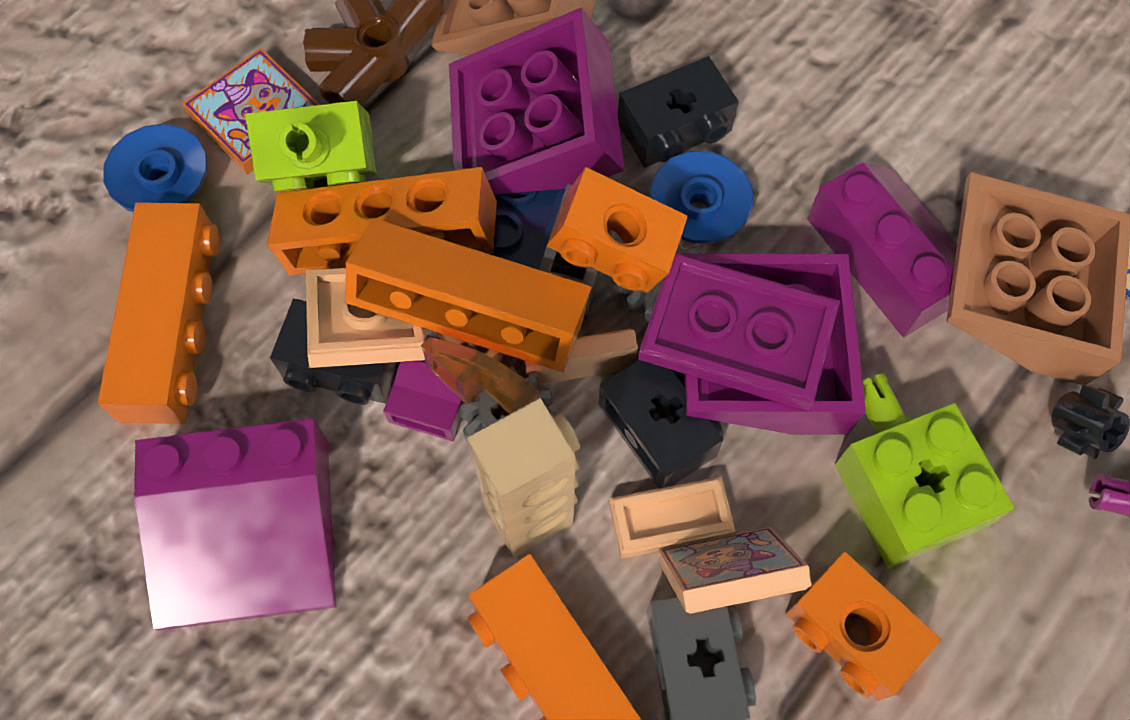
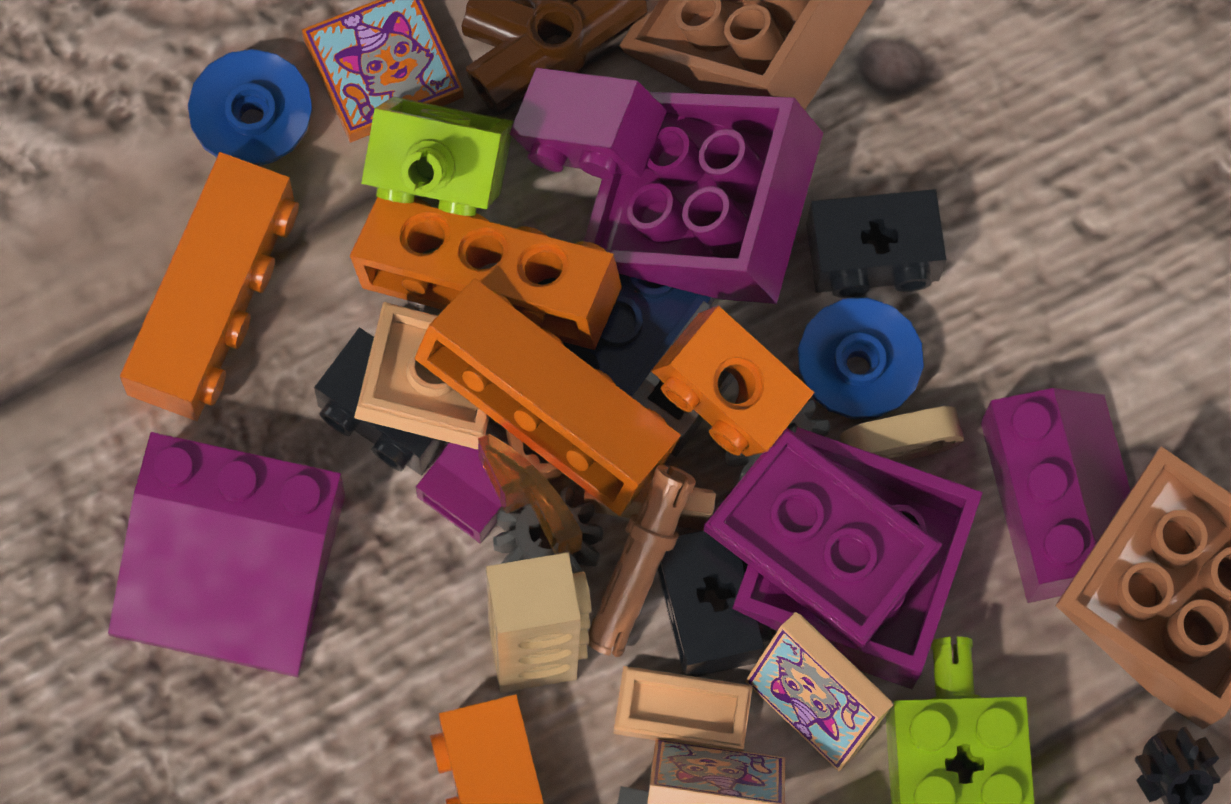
camera: 15 degrees right, 5 degrees up
none -> magenta brick [509,68,667,180]
none -> nougat pin [587,464,696,657]
none -> tile [745,612,894,771]
none -> tan beam [840,406,964,462]

